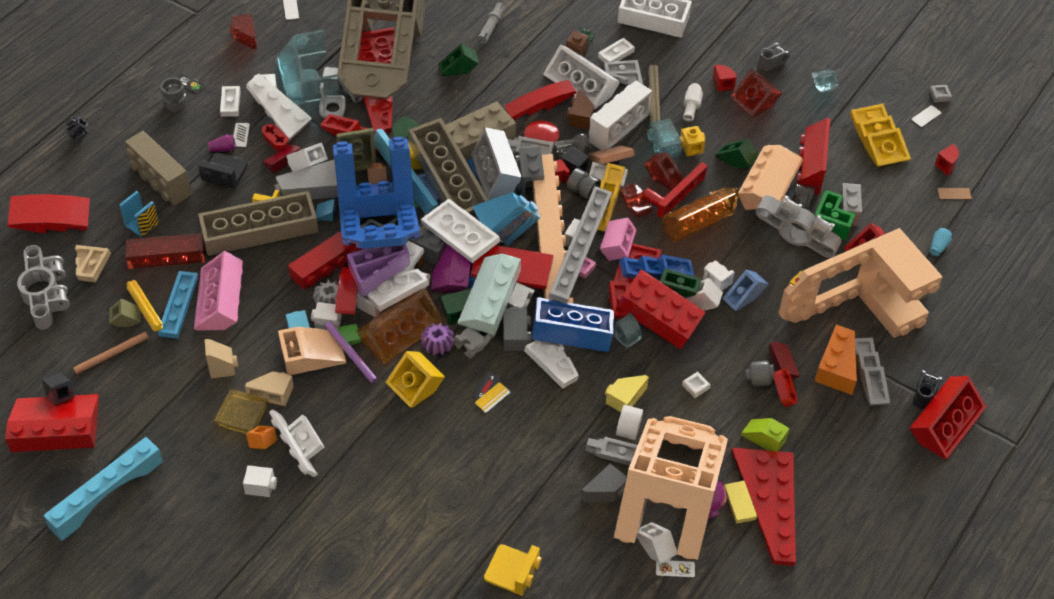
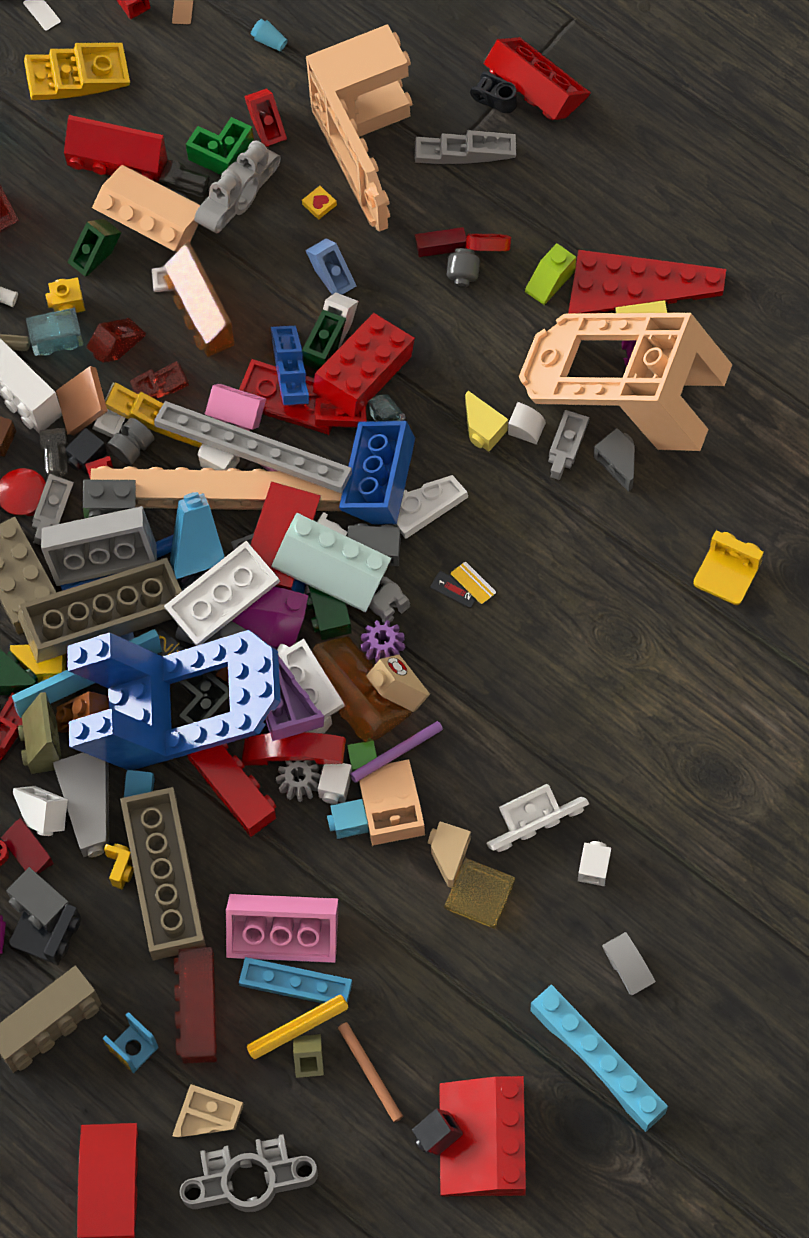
camera: 80 degrees left, 15 degrees up
tan slope [205,339,238,379] -> none
orange slope [246,426,277,449] -> none
yellow slope [385,351,445,408] -> none
white slope [637,522,677,563] -> none
red piece [642,162,708,219] -> none
white sticker [656,561,695,577] -> none
white tile [682,372,710,398] -> none
white brick [703,260,734,291] -> none
orange wedge [815,325,857,395] -> none
light grey brick [840,183,862,226] -> none
none -> dark grey brick [6,867,70,932]
none -> tan slope [366,654,430,712]
none -> light grey slope [602,932,656,995]

